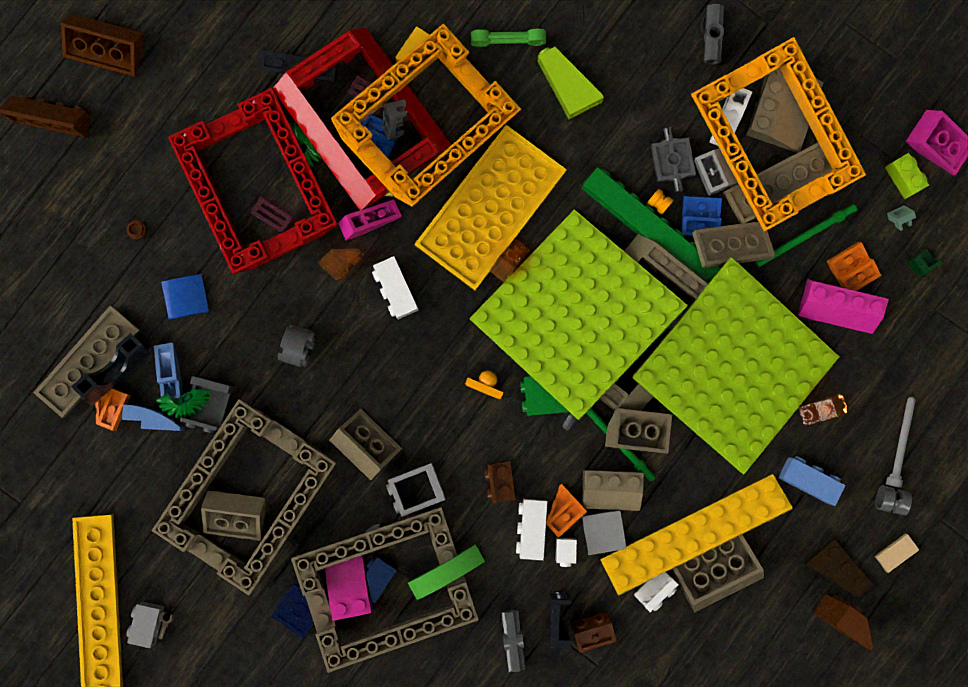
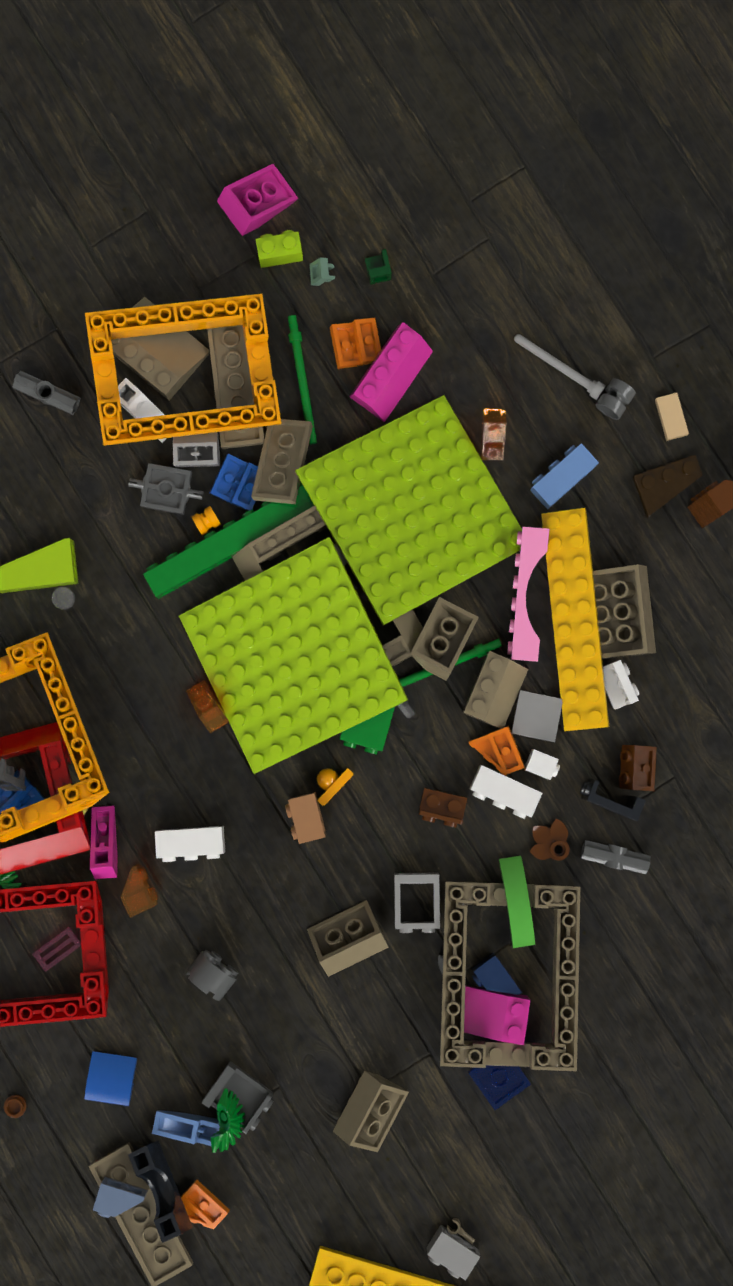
camera: 70 degrees left, 0 degrees up
medium blue slope [122,404,185,431] -> none
dark tan slope [152,399,336,595] -> none
yellow plate [414,125,567,291] -> none
none -> clear tile [52,587,75,610]
none -> sand blue slope [93,1177,148,1218]
none -> medium nougat brick [285,792,327,844]
none -> bright pink arch [507,527,549,662]
none -> reddish brown plate [530,819,570,861]

